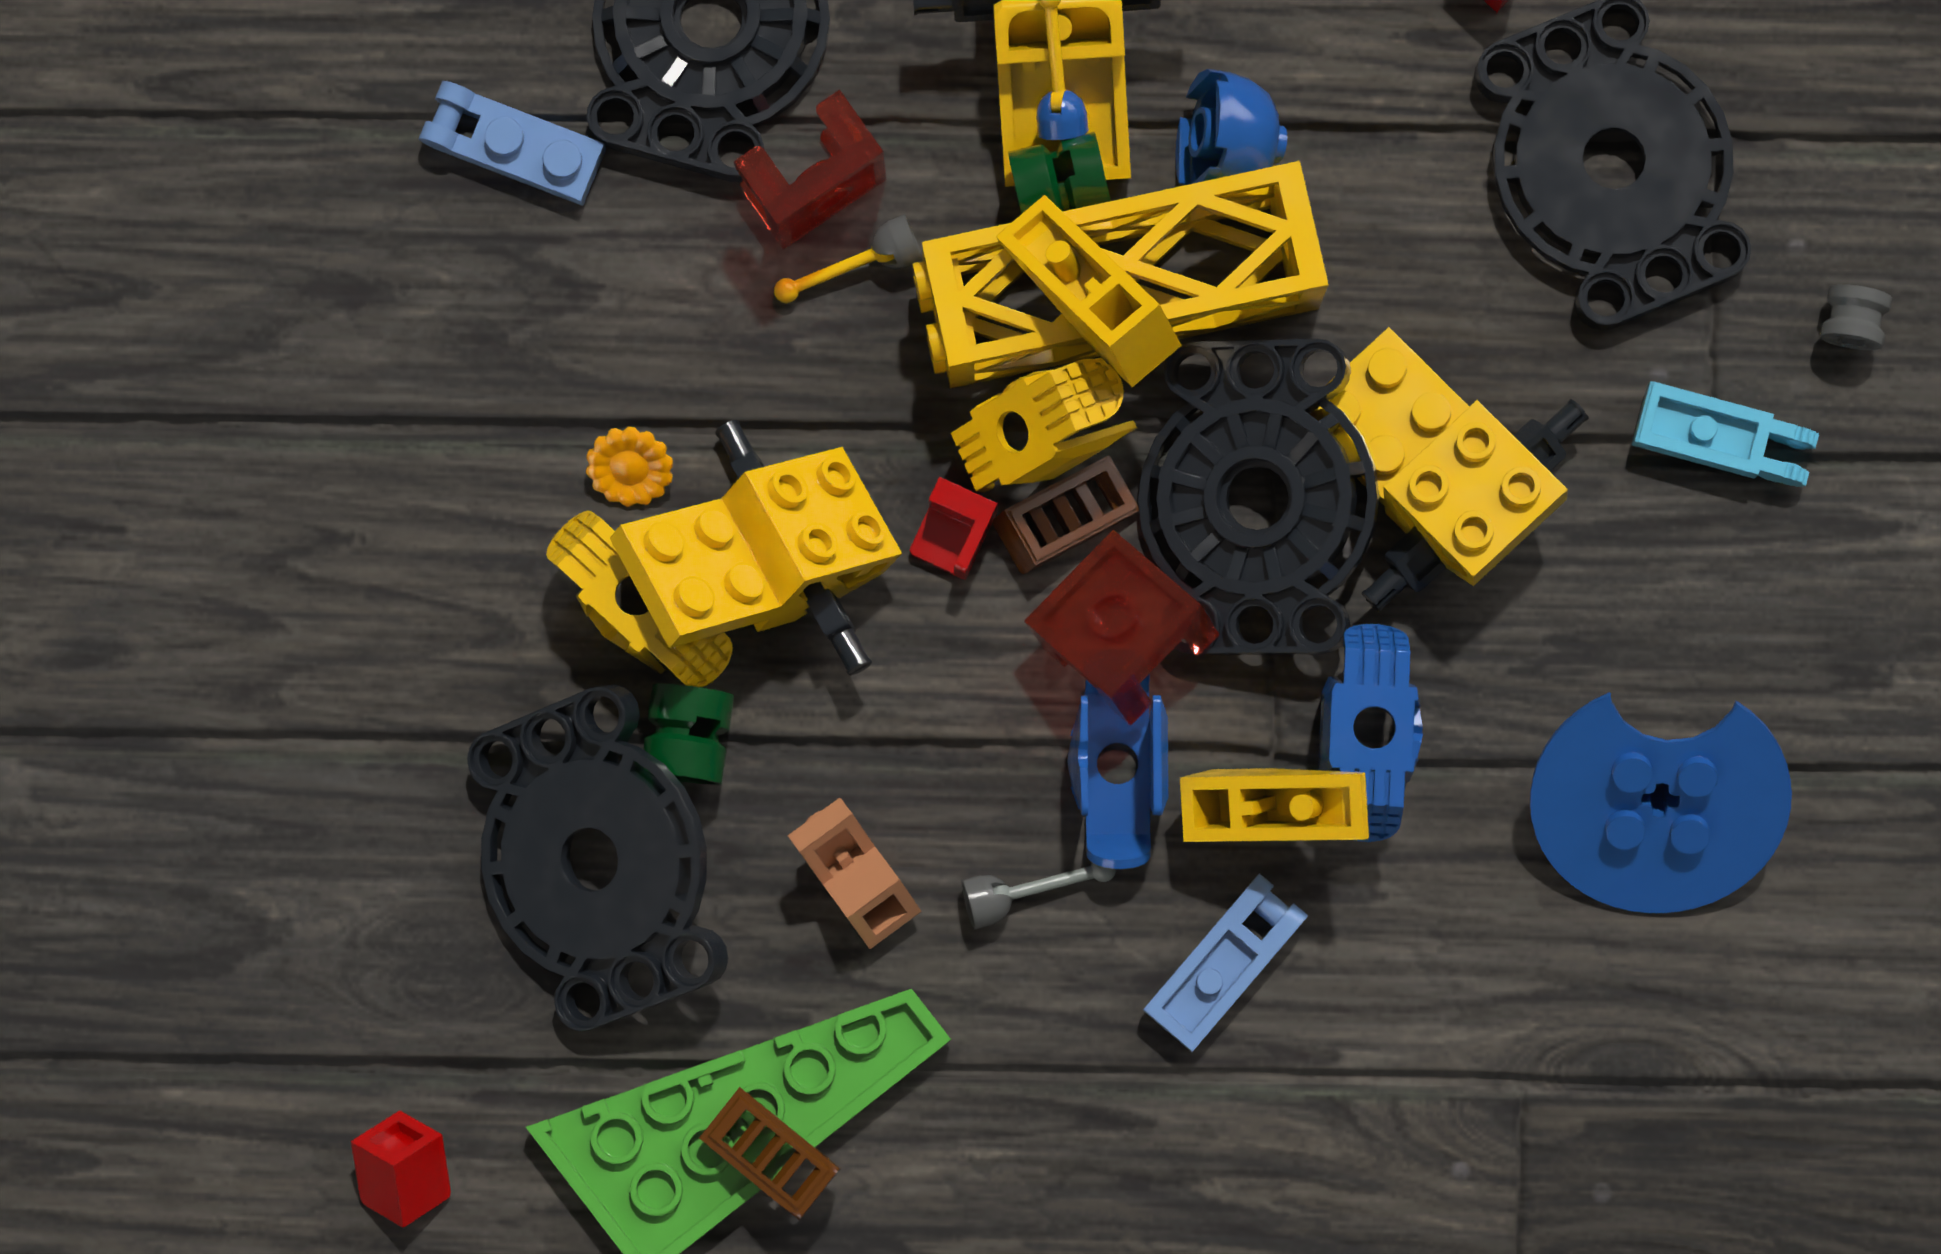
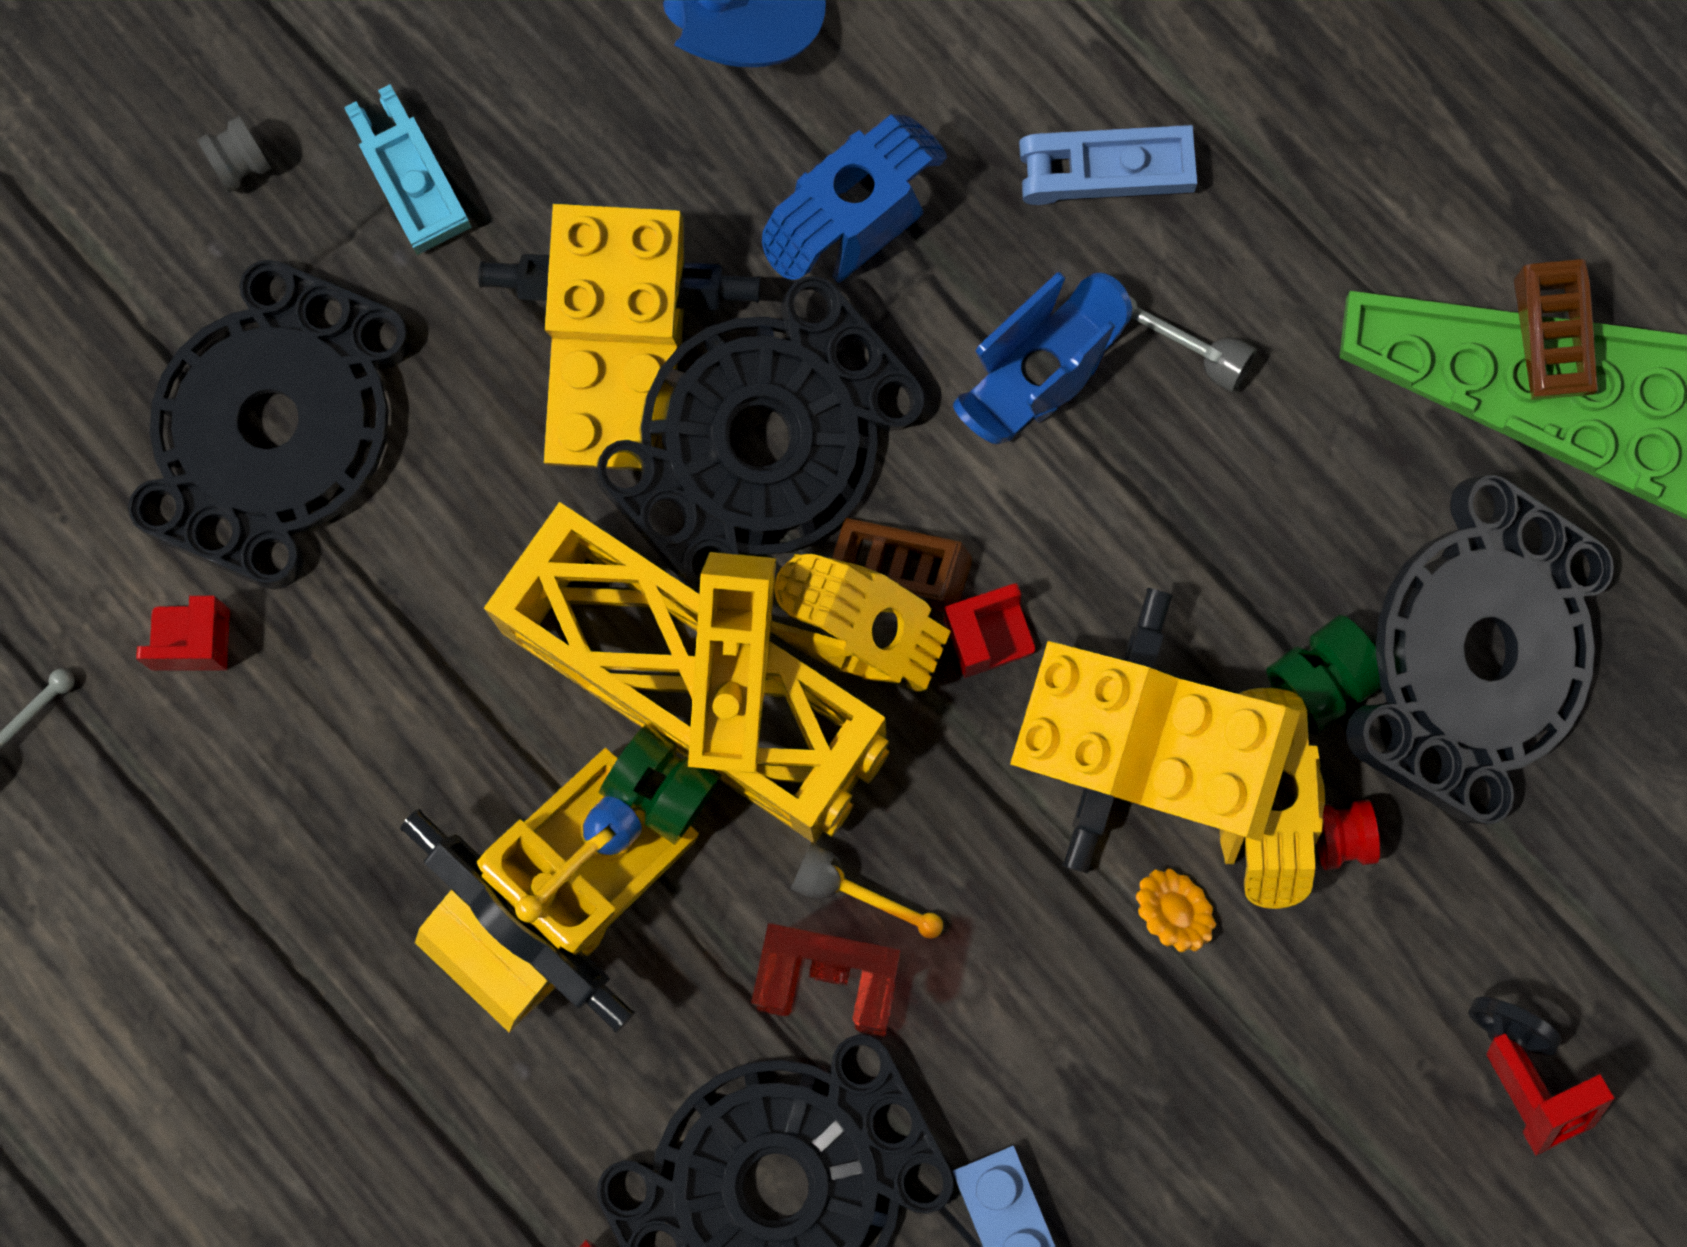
camera: 130 degrees left, 5 degrees down
nougat brick [787,798,922,949] -> none
clear red panel [1024,530,1220,726] -> none
blue cylinder [1175,69,1287,185] -> none
yellow slope [1180,768,1369,842] -> none
none -> red wheel [1316,799,1380,871]
none -> red piece [1468,997,1614,1156]

